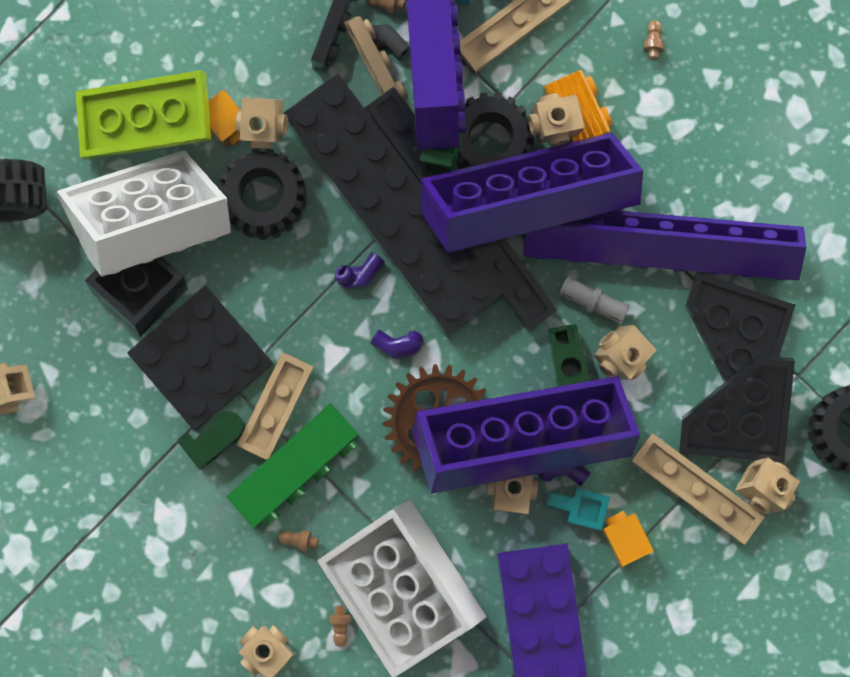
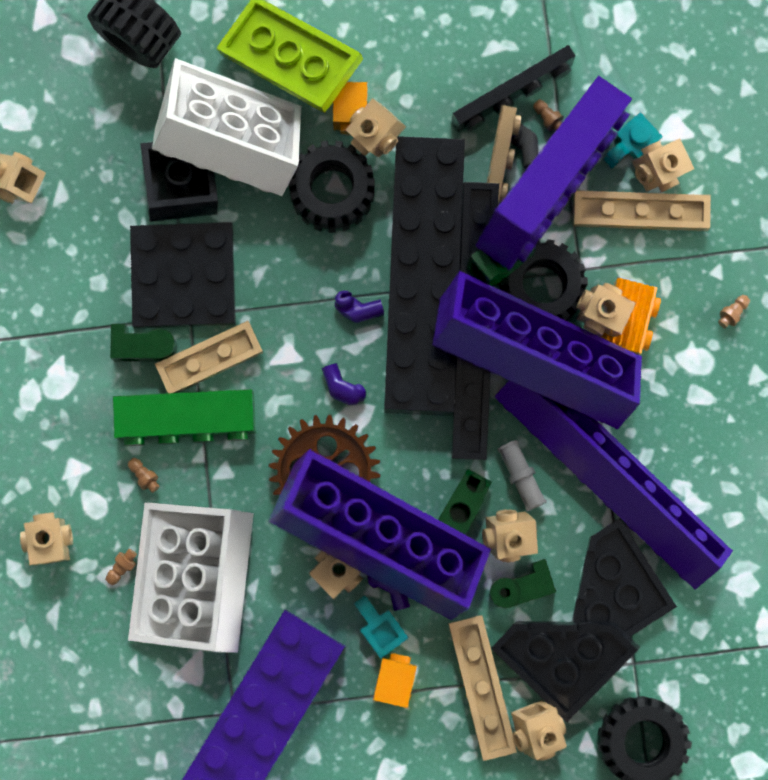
camera: 35 degrees right, 0 degrees up
none -> dark green leg [489,559,557,608]

